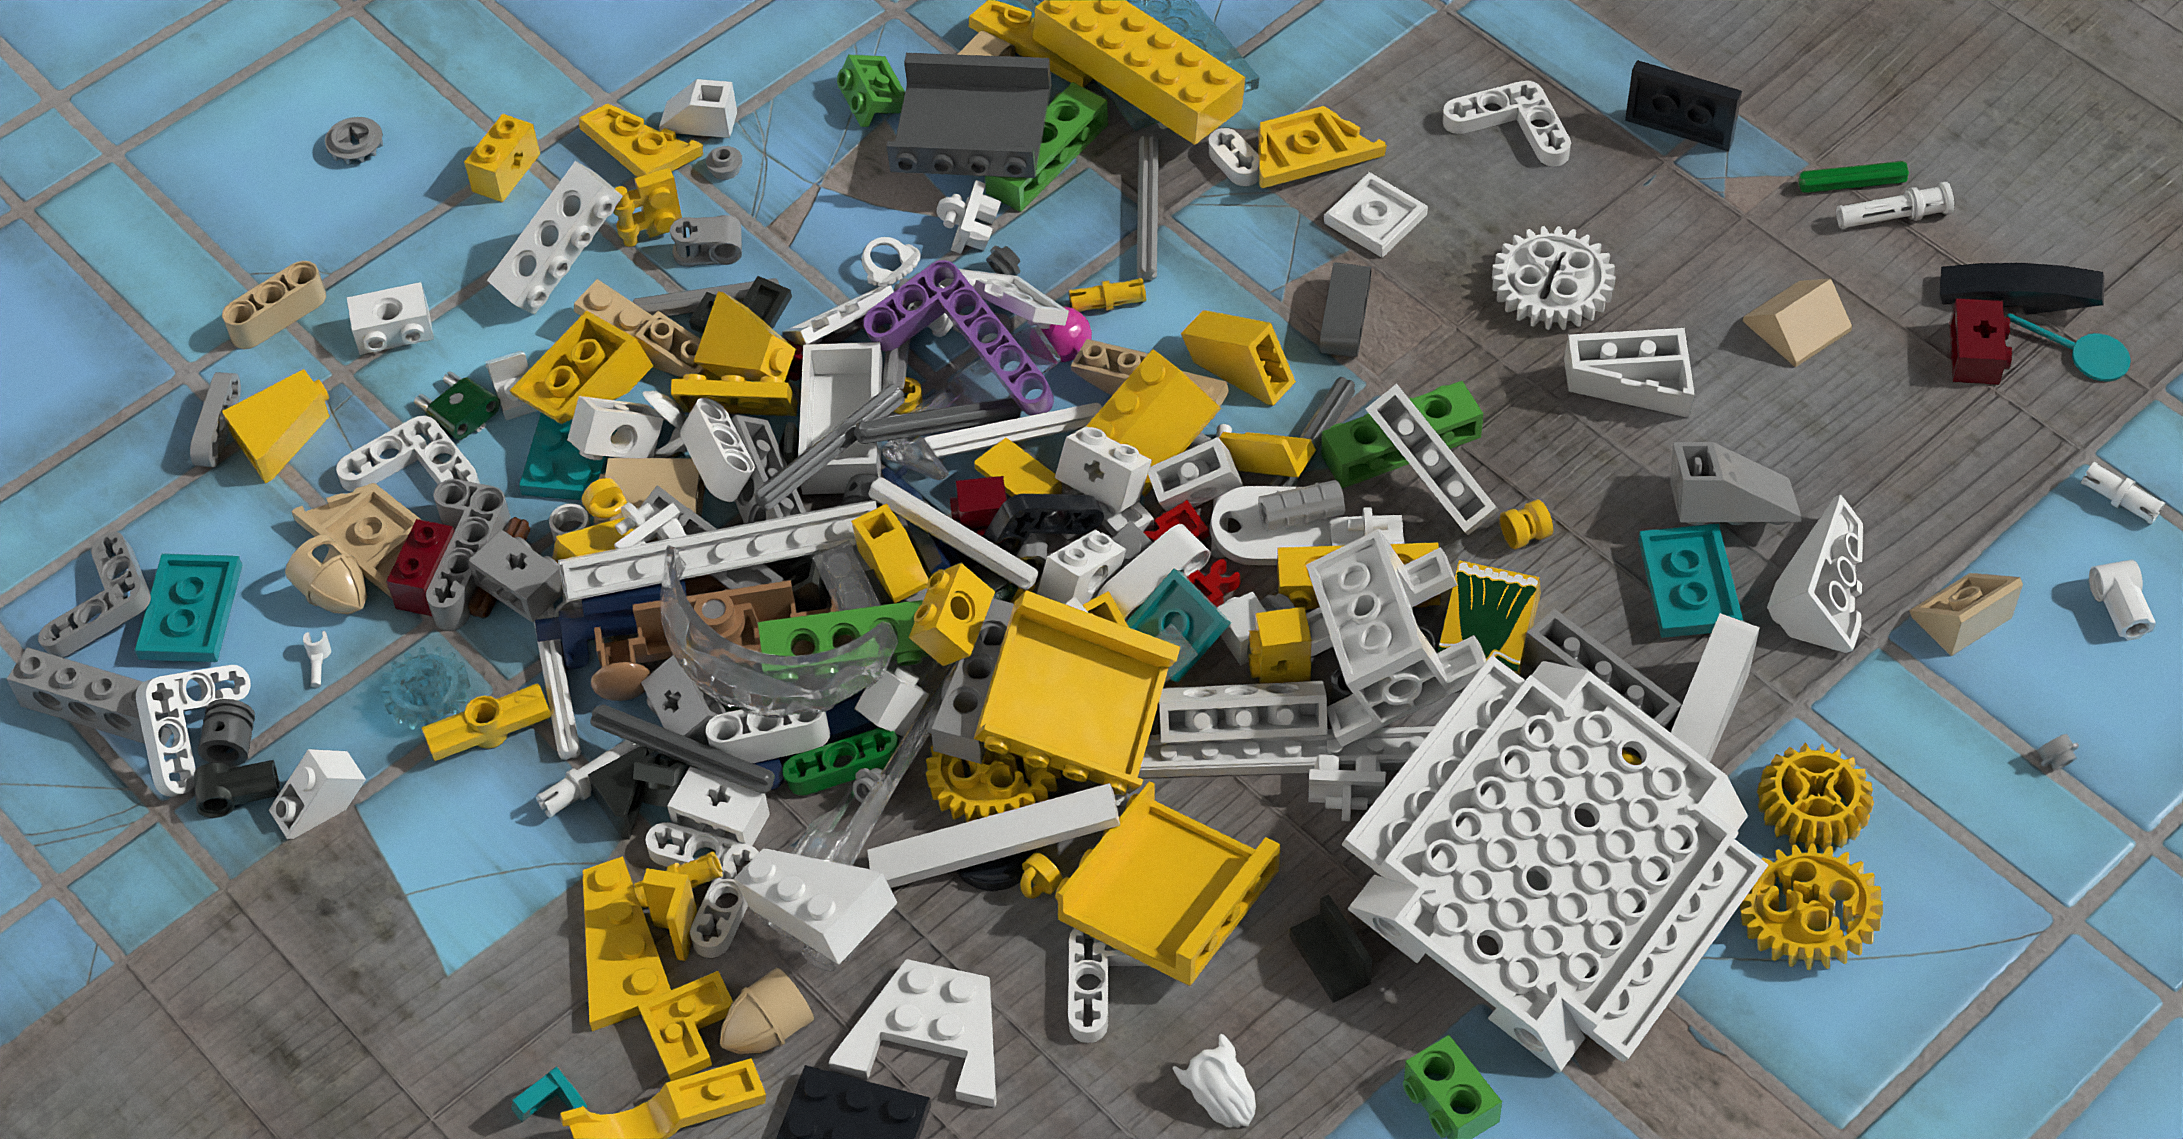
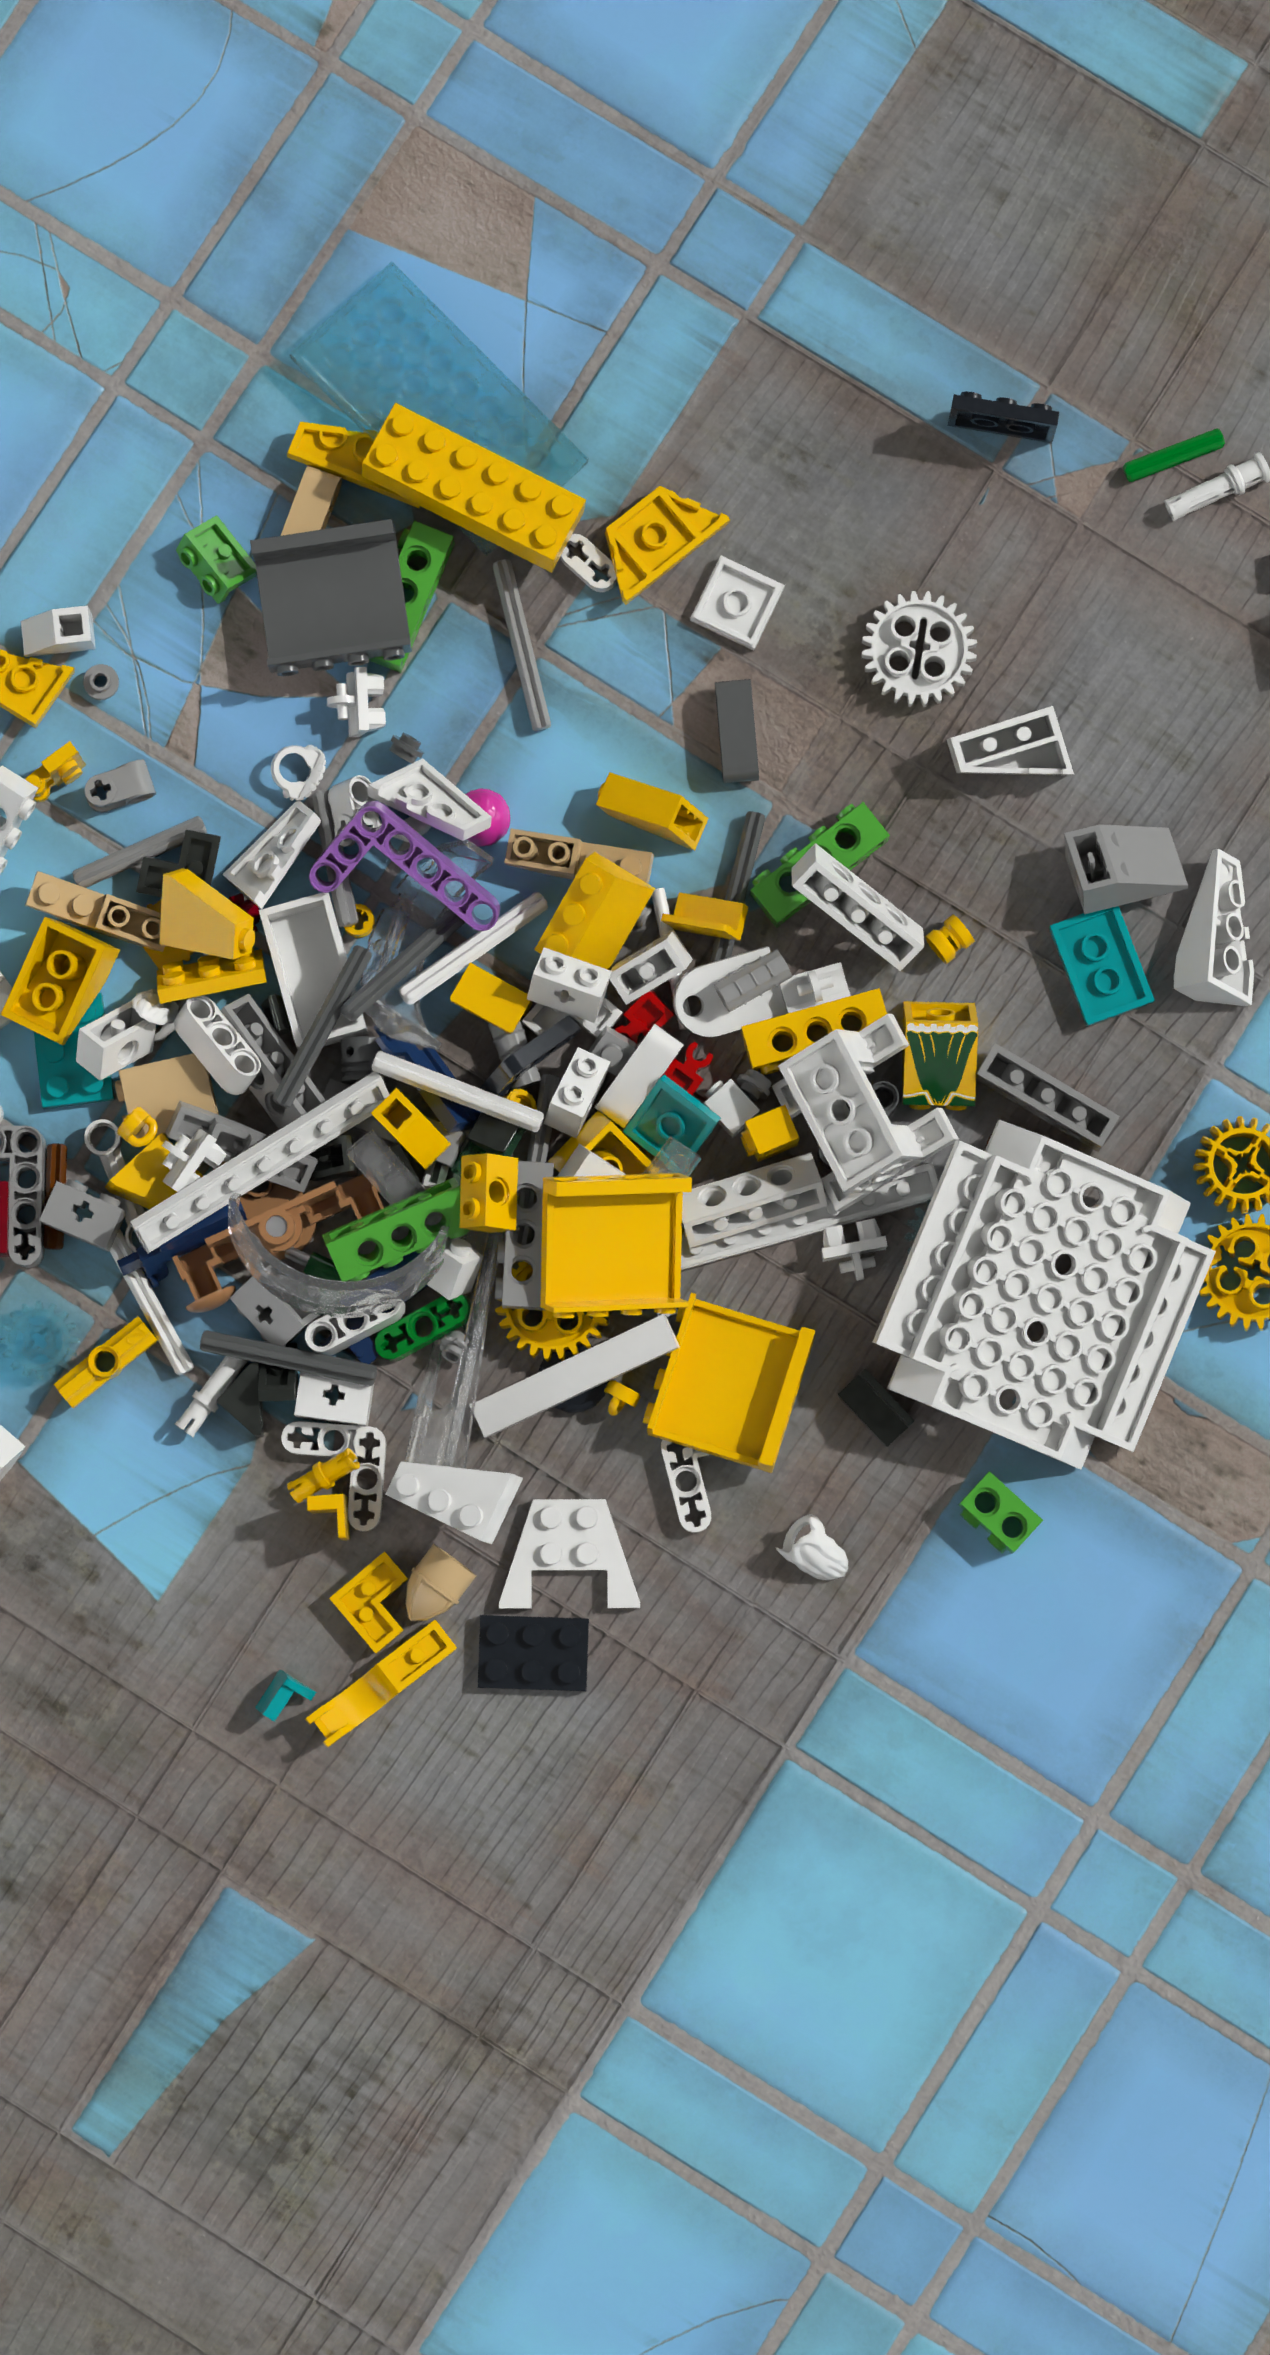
camera: 15 degrees left, 30 degrees up
yellow wing [583,856,671,1031] -> none
dark red brick [950,476,1008,560] -> none
yellow pin [1068,278,1146,312] -> none
white beam [1442,81,1571,167] -> none
white slope [1671,613,1760,762] -> none
tan slope [1743,279,1852,367] -> none

